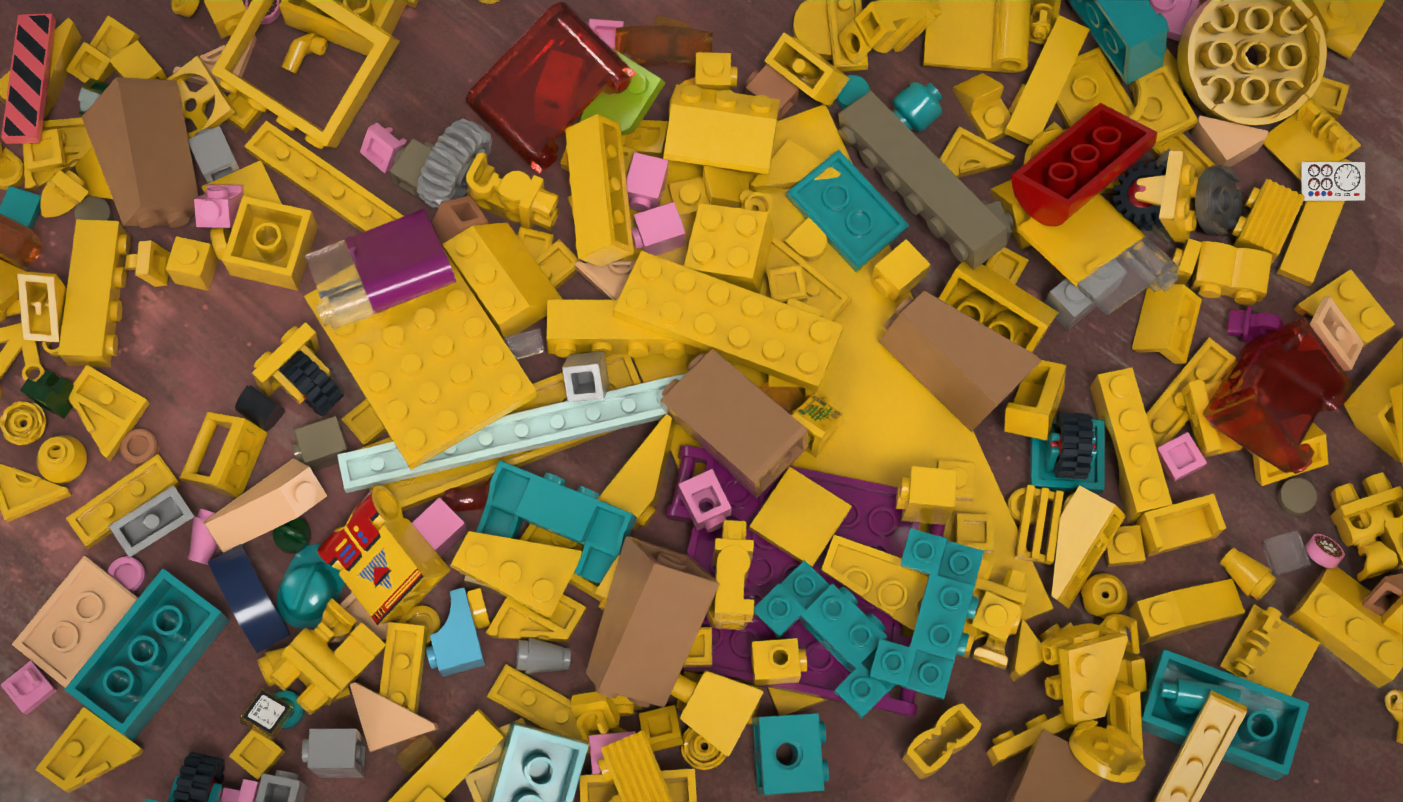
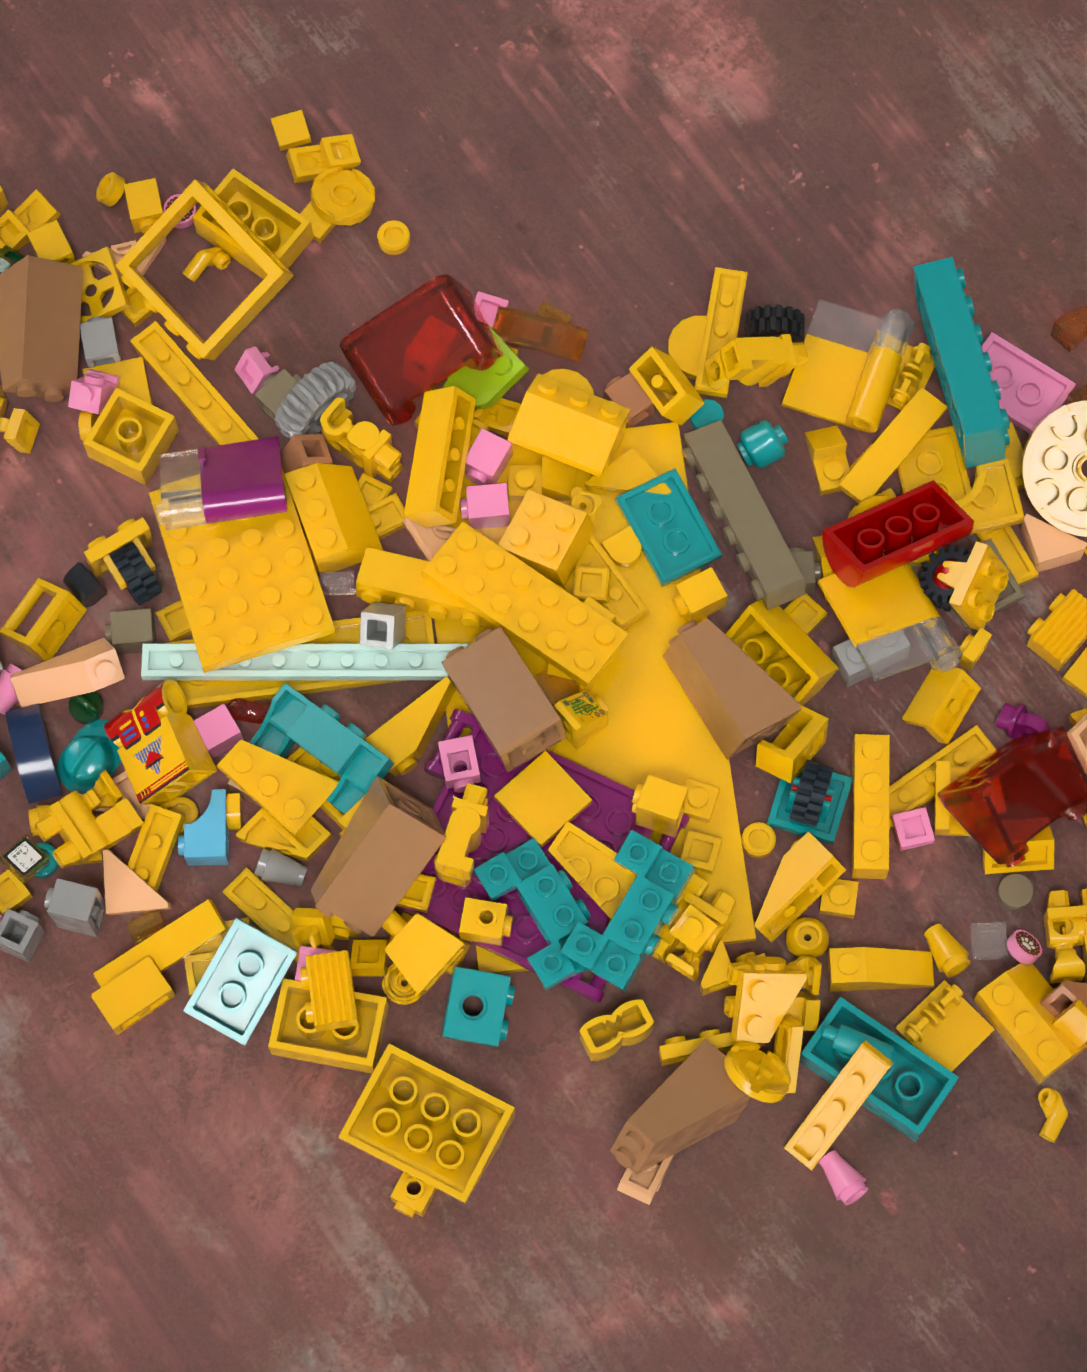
camera: 20 degrees right, 0 degrees up
yellow brick [166,236,219,291] -> none
yellow brick [695,52,737,91] -> none
yellow tile [940,126,1015,178] -> none
yellow tile [1015,485,1064,565] -> none
yellow panel [1135,493,1226,557] -> none
yellow brick [1191,241,1272,305] -> none
flat silver tile [1195,165,1243,236] -> none

